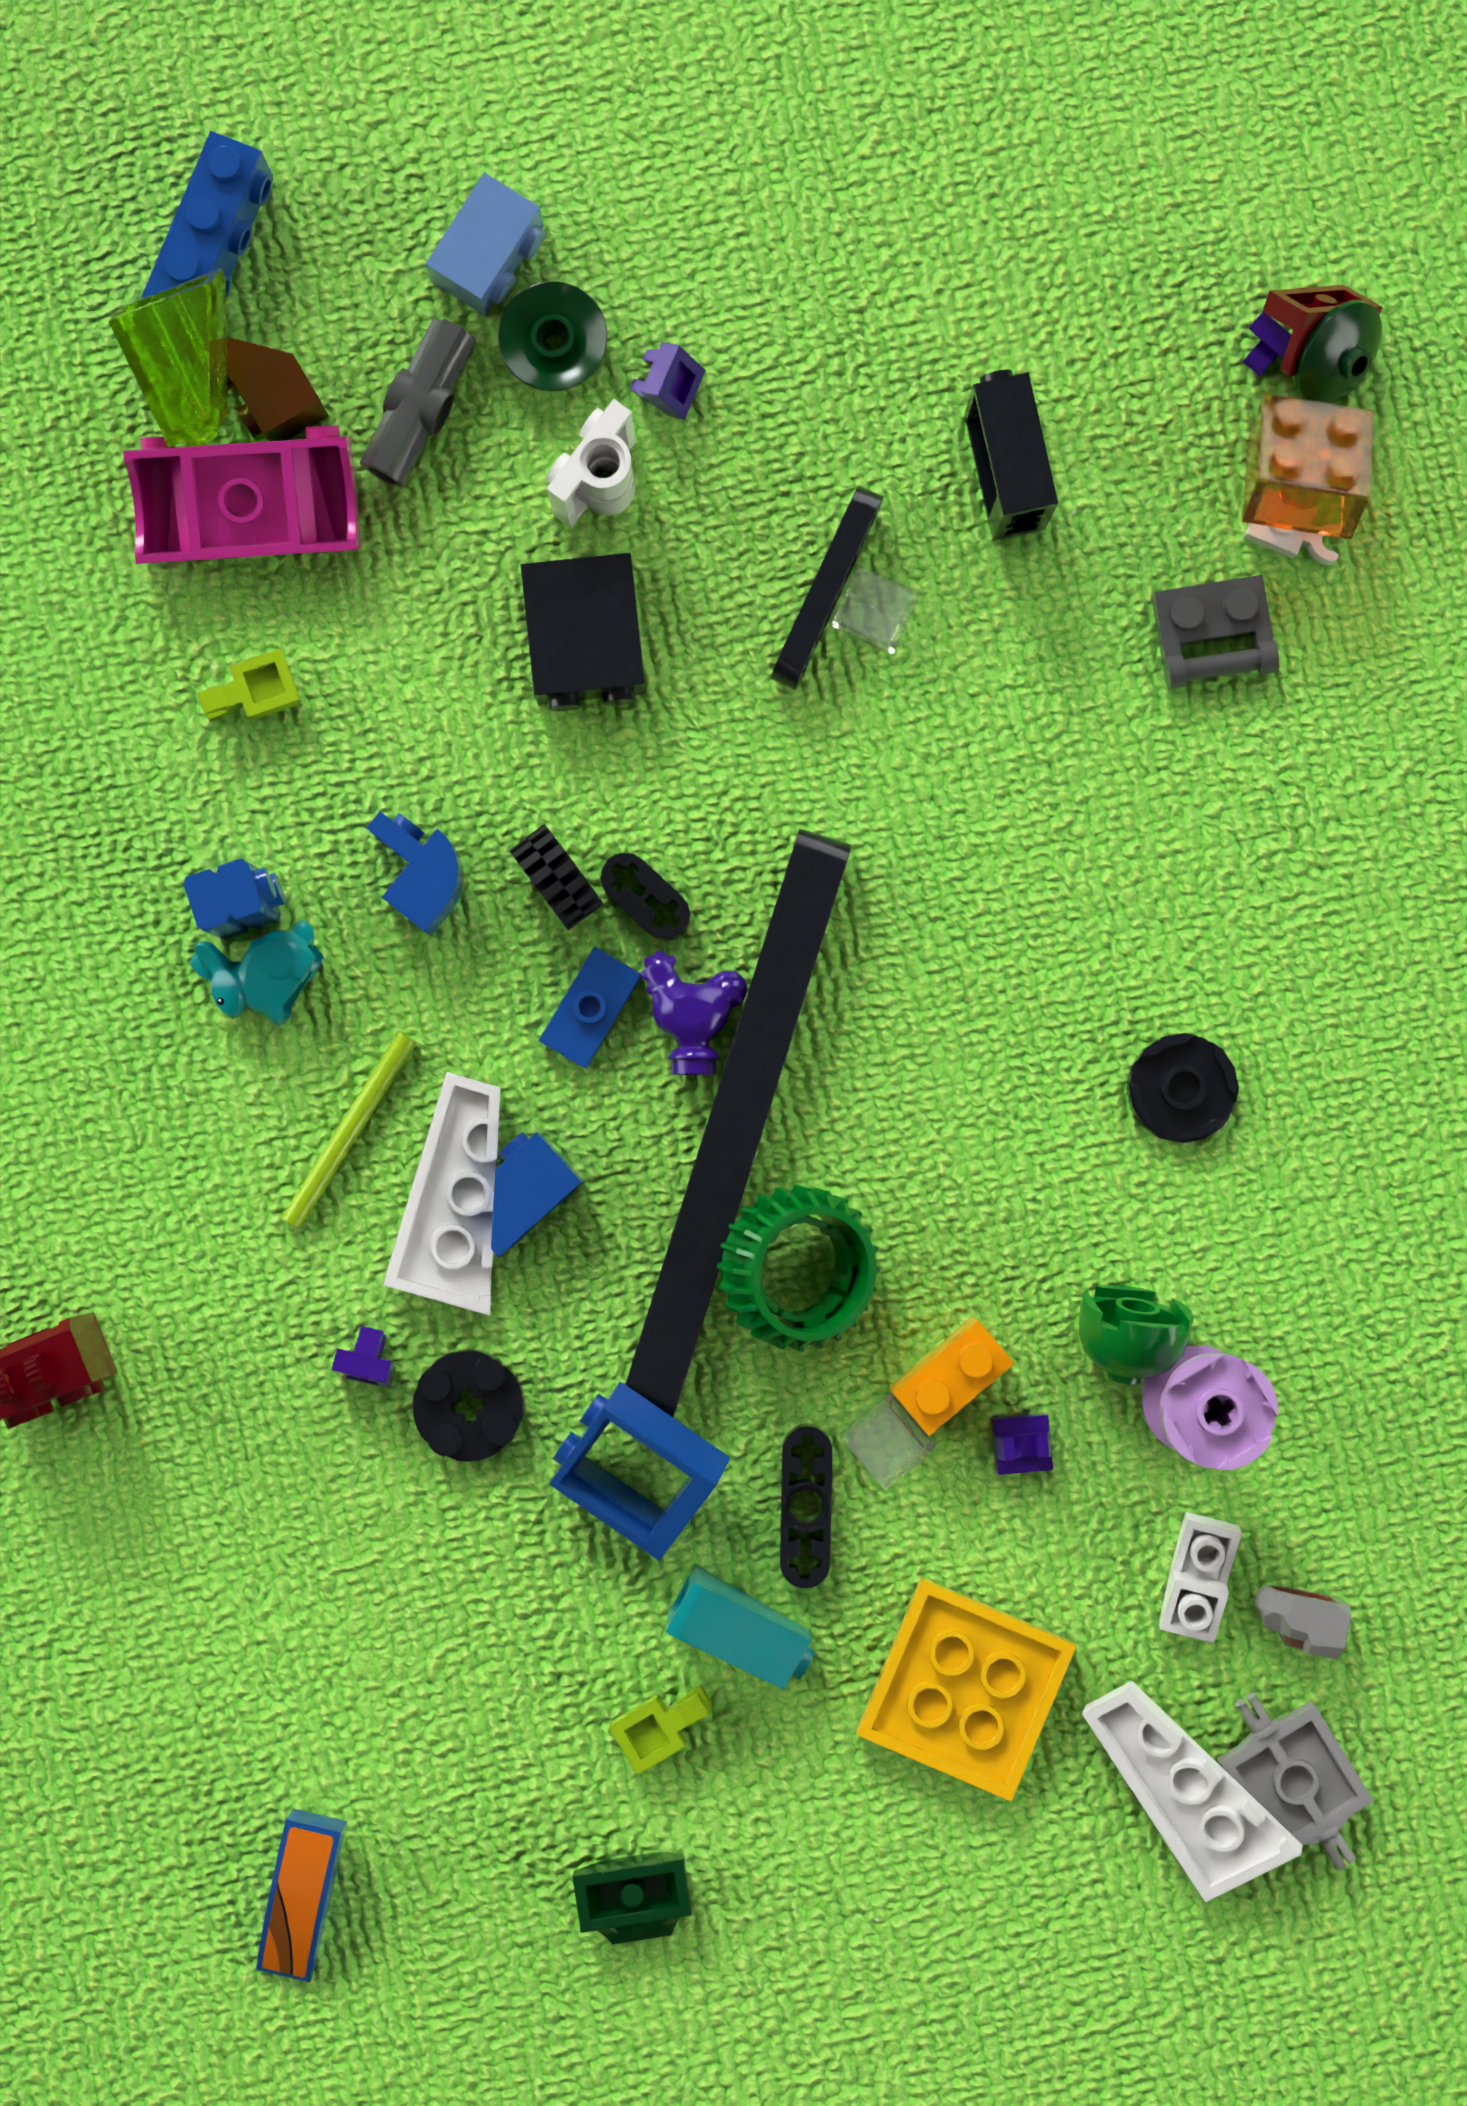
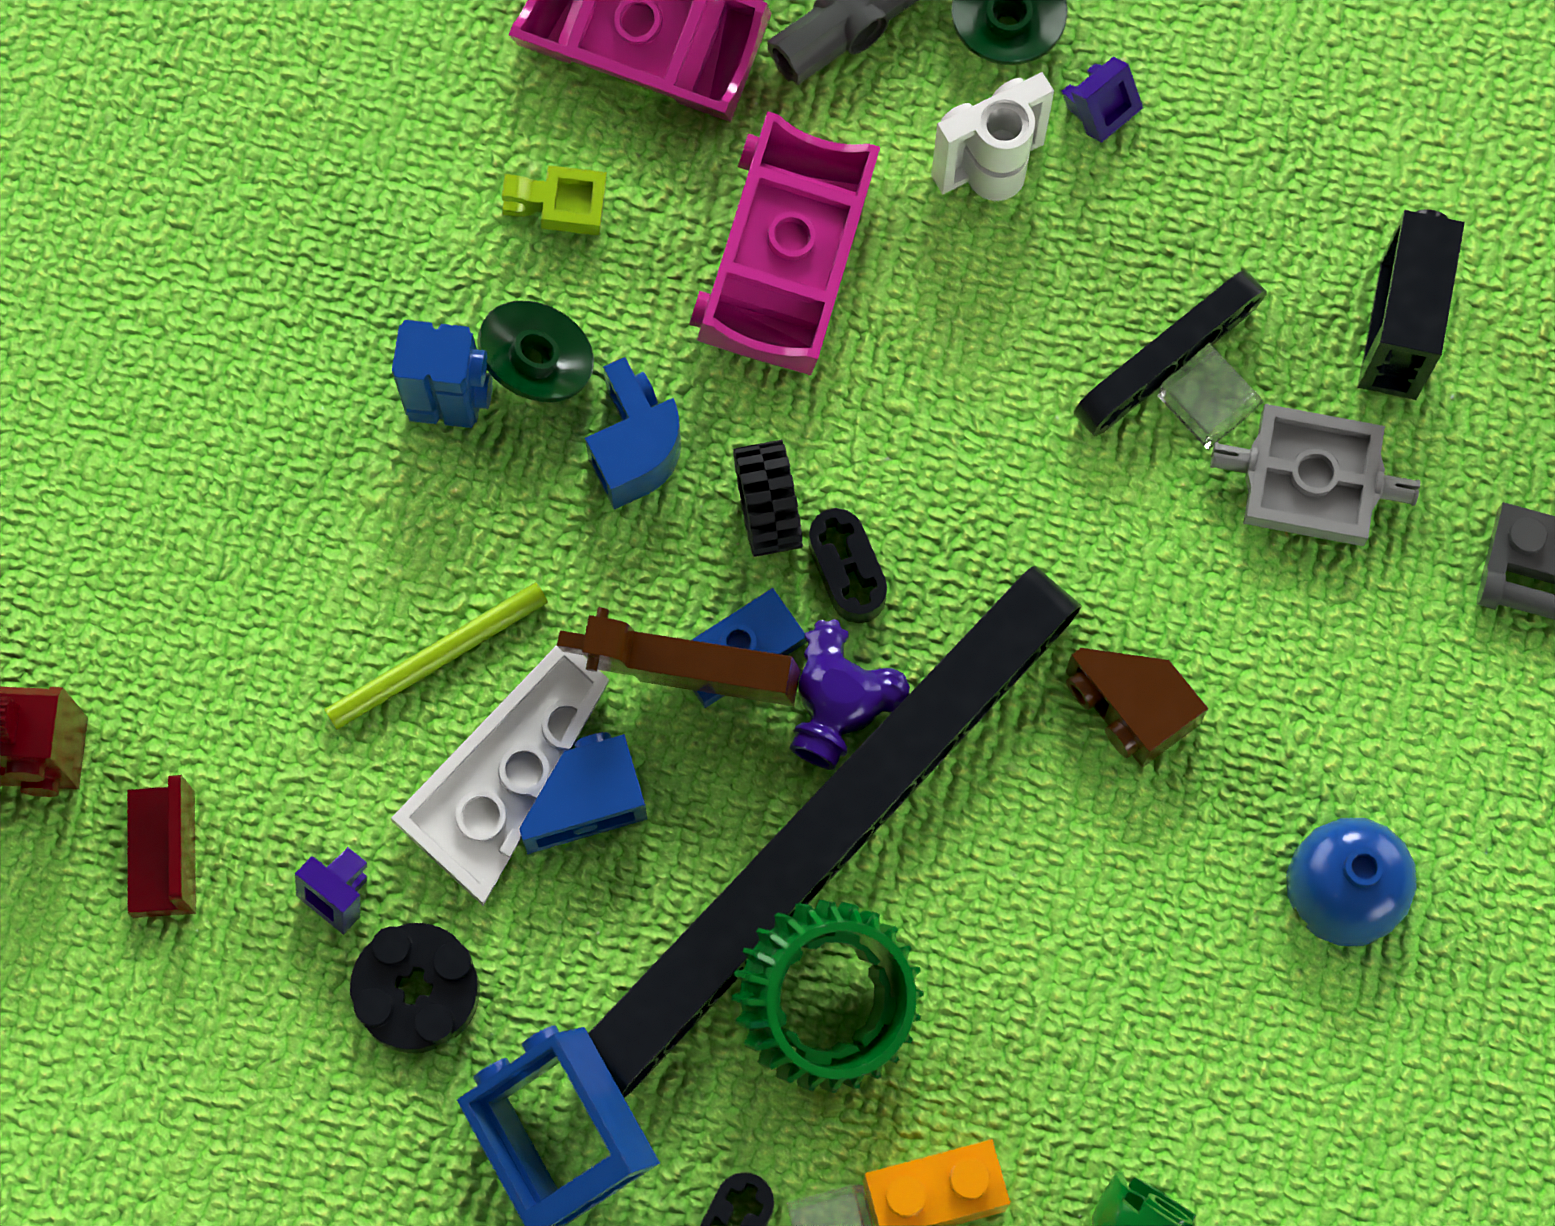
camera: 25 degrees right, 15 degrees down
teal animal [190,919,324,1027] -> none
black brick [520,553,646,711] -> none
black tile [1126,1033,1239,1143] -> none
none -> dark red panel [127,775,196,918]
none -> dark green dish [477,300,594,402]
none -> reddish brown piece [557,607,801,707]
none -> dark pink piece [689,111,880,376]
none -> reddish brown slope [1066,648,1209,768]
none -> light grey plate [1210,404,1420,546]
none -> blue cylinder [1286,818,1417,946]

